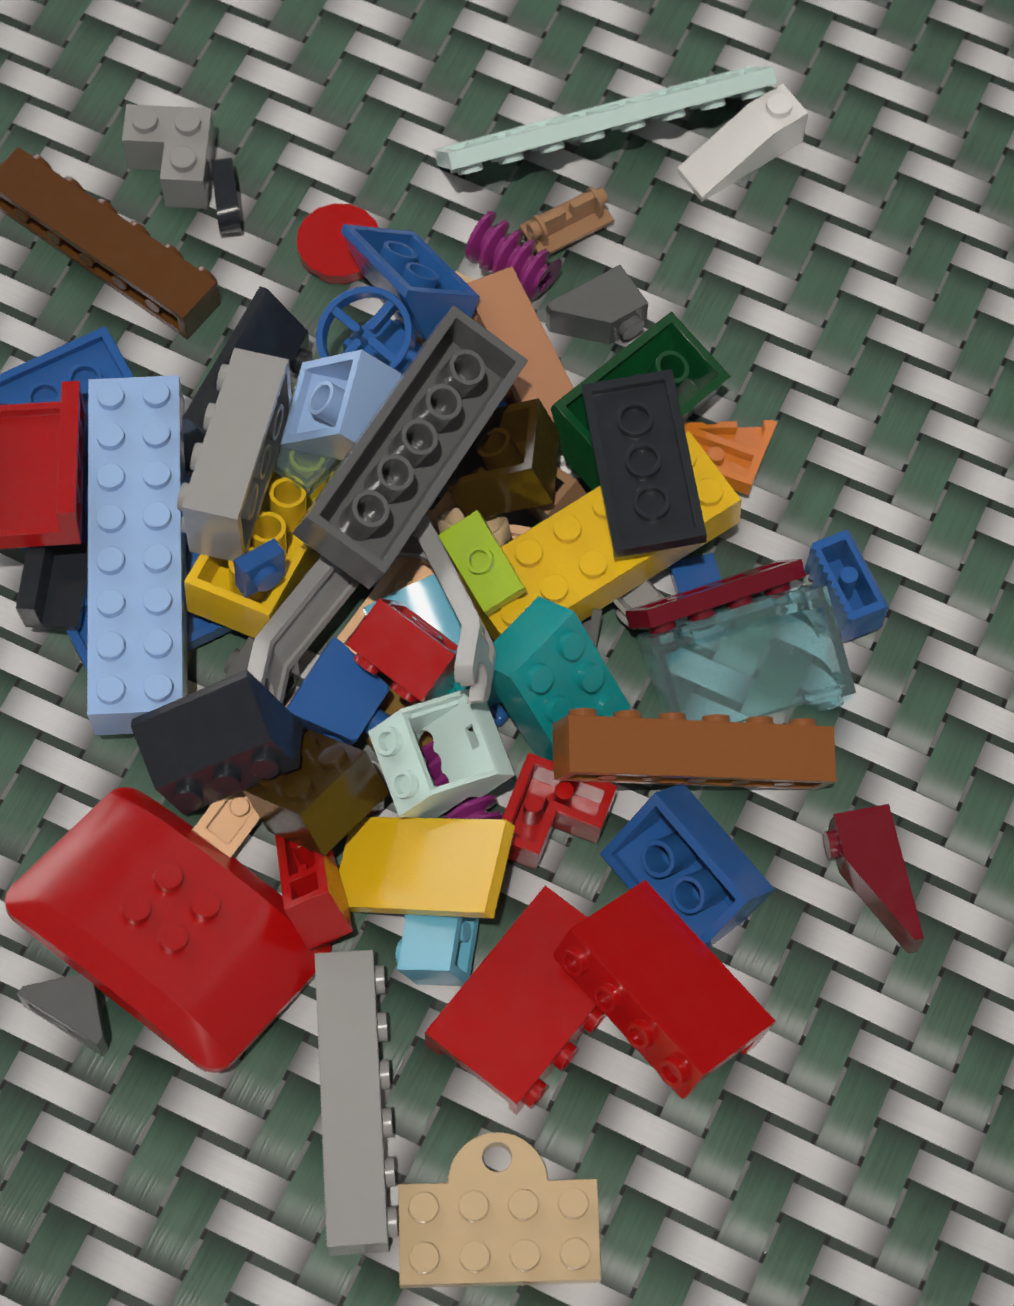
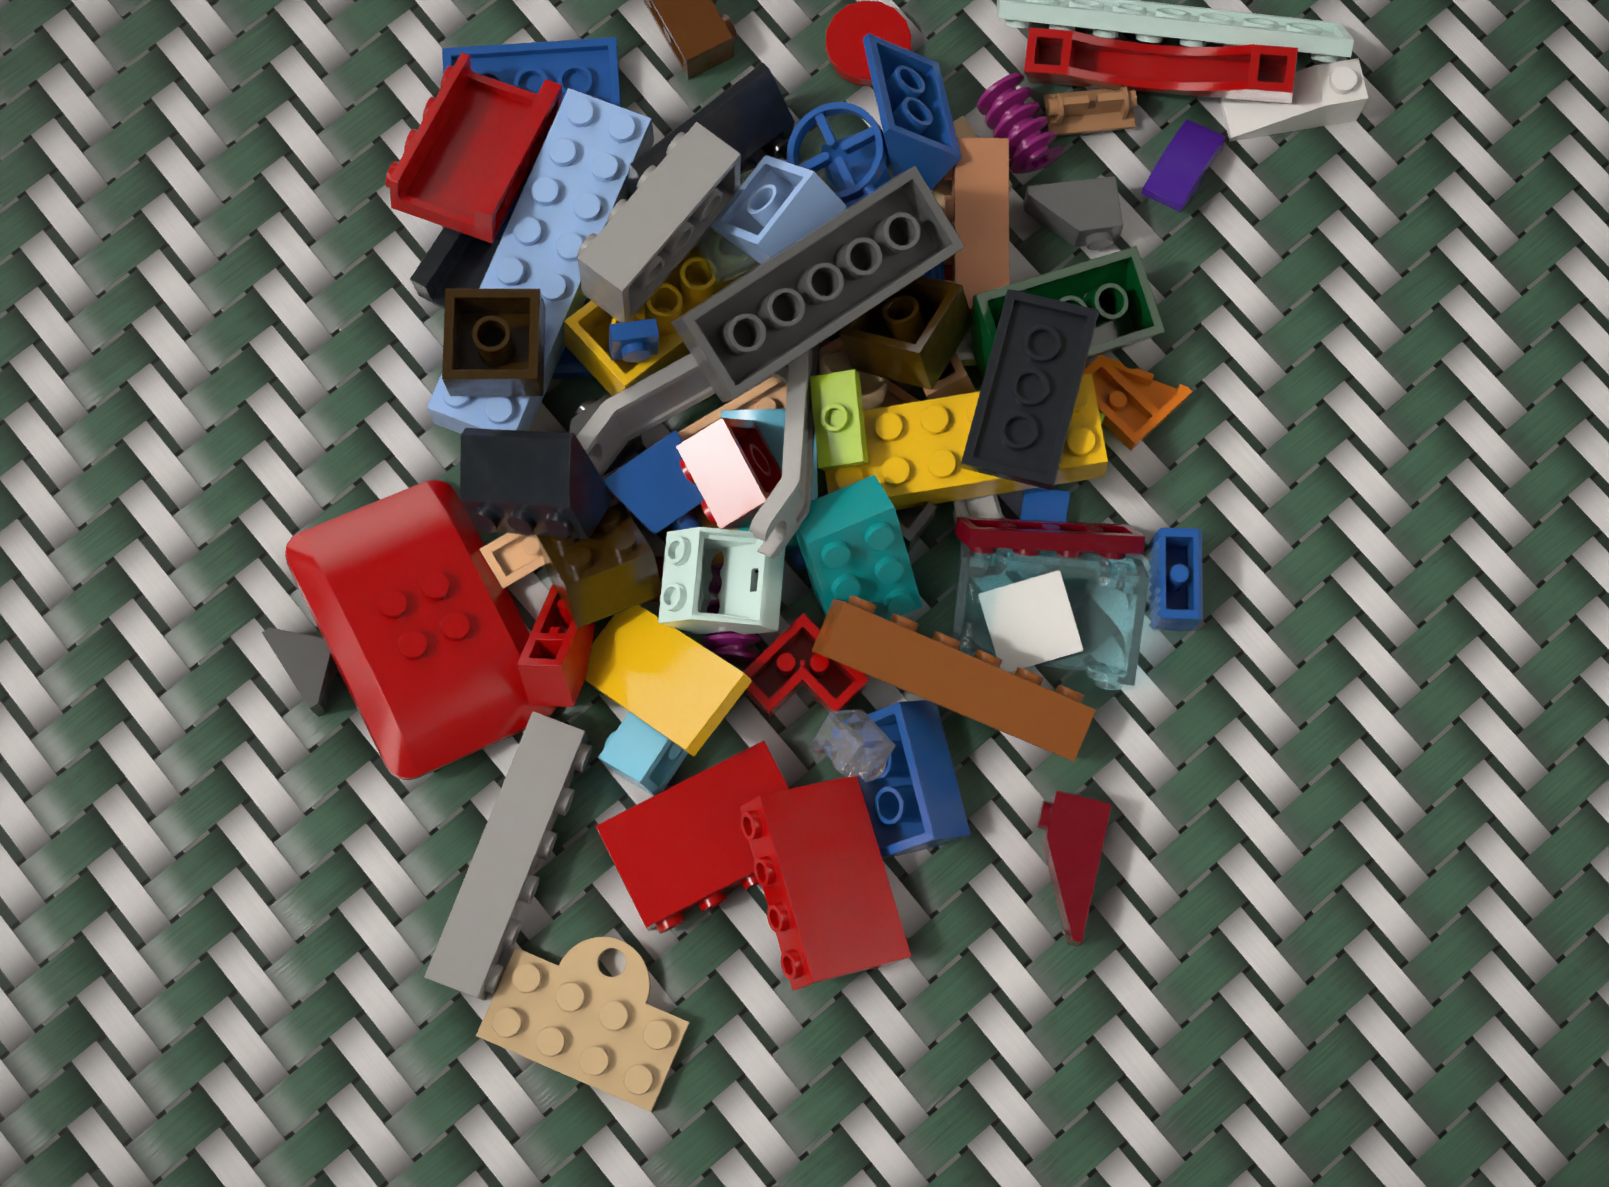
camera: 25 degrees right, 10 degrees up
none -> dark brown brick [442,288,546,396]
none -> clear brick [810,709,896,782]
none -> white sticker [978,570,1083,672]
none -> red arch [1024,27,1298,103]
none -> dark purple slope [1142,119,1226,212]

